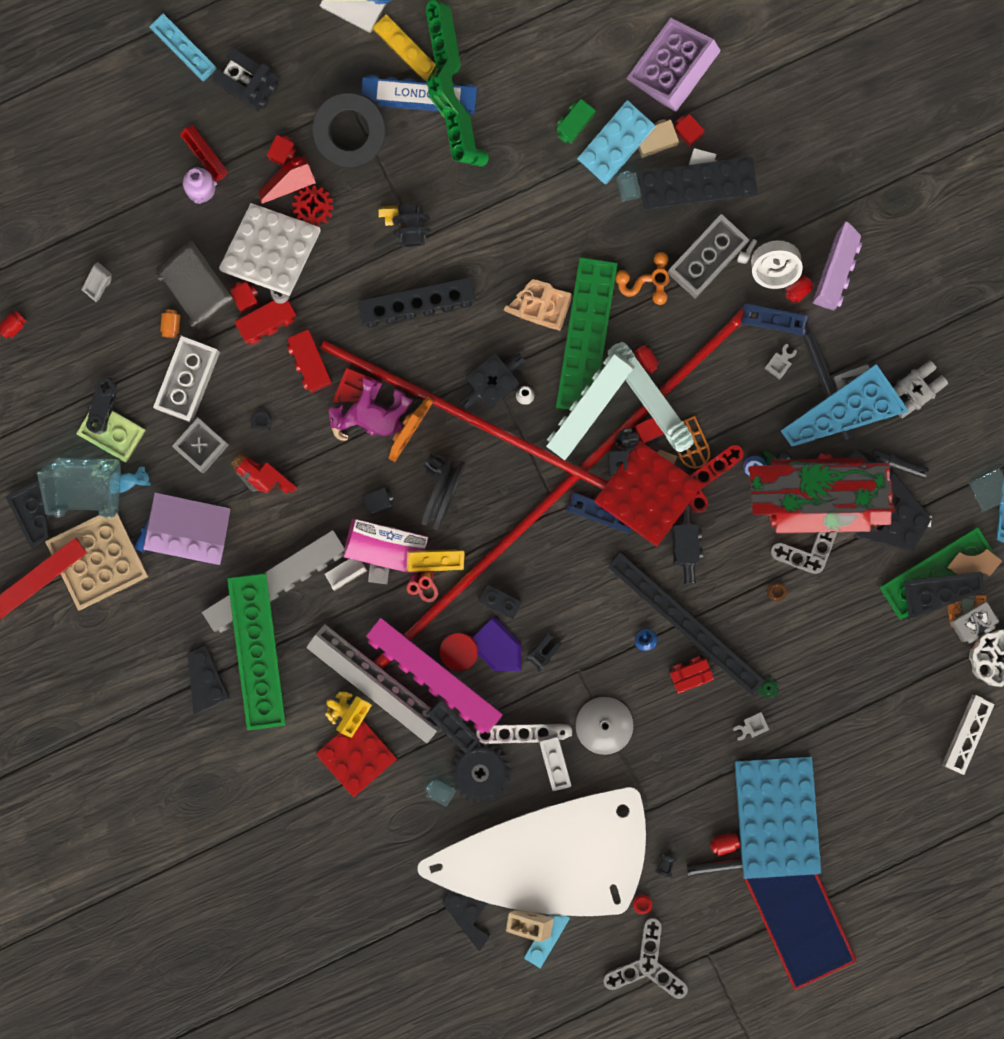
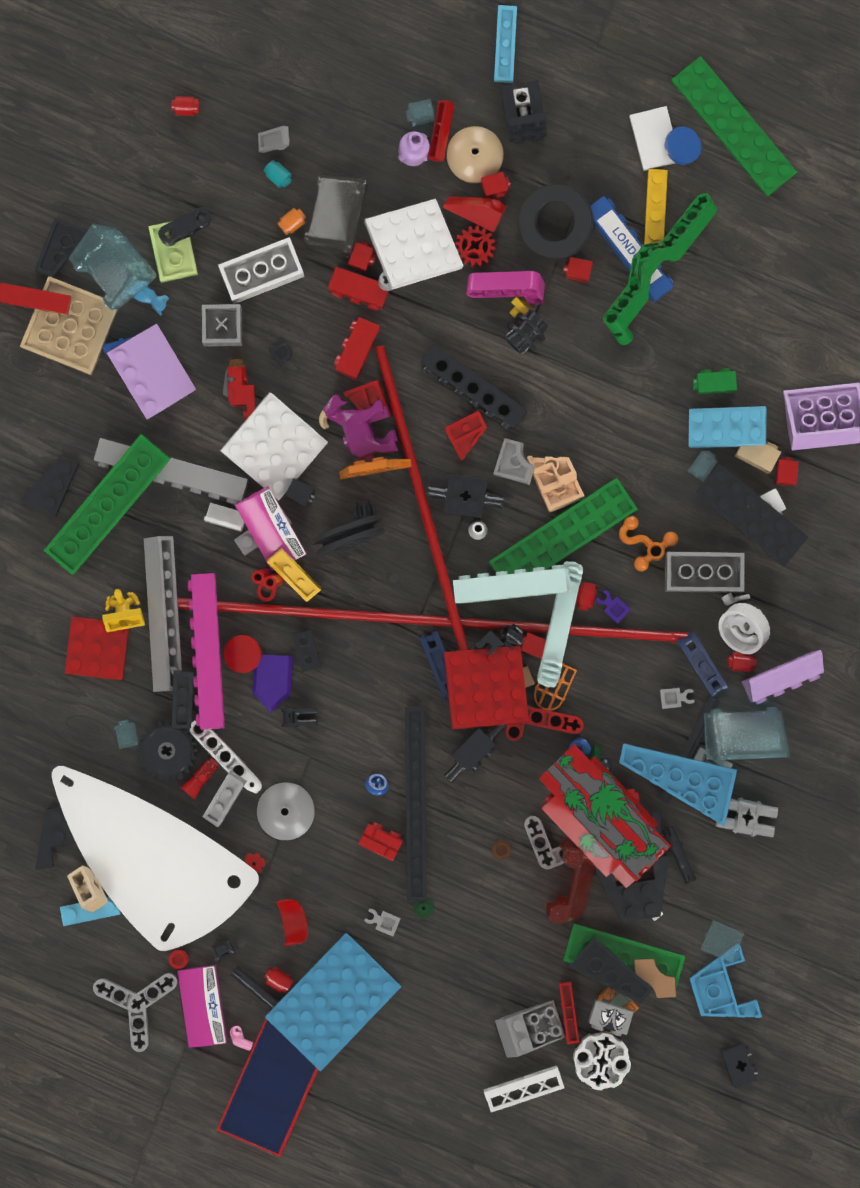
camera: 45 degrees right, 0 degrees up
none -> dark pink slope [177,964,227,1048]
none -> red piece [180,757,219,799]
none -> white plate [220,392,328,500]
none -> bright pink arm [230,1026,253,1051]
none -> red plant [245,853,265,873]
none -> teal brick [264,160,292,188]
none -> red piece [276,899,308,947]
none -> clear light blue brick [405,99,435,127]
none -> red wing [444,411,487,461]
none -> tan dish [447,126,503,183]
none -> dark pink beam [466,271,545,305]
none -> light grey tile [493,438,535,485]
none -> light grey slope [495,1000,565,1058]
none -> clear red windscreen [545,837,595,924]
none -> red piece [559,981,579,1044]
none -> red brick [563,257,593,283]
none -> dark purple plate [596,590,631,624]
none -> clear light blue windscreen [704,707,790,760]

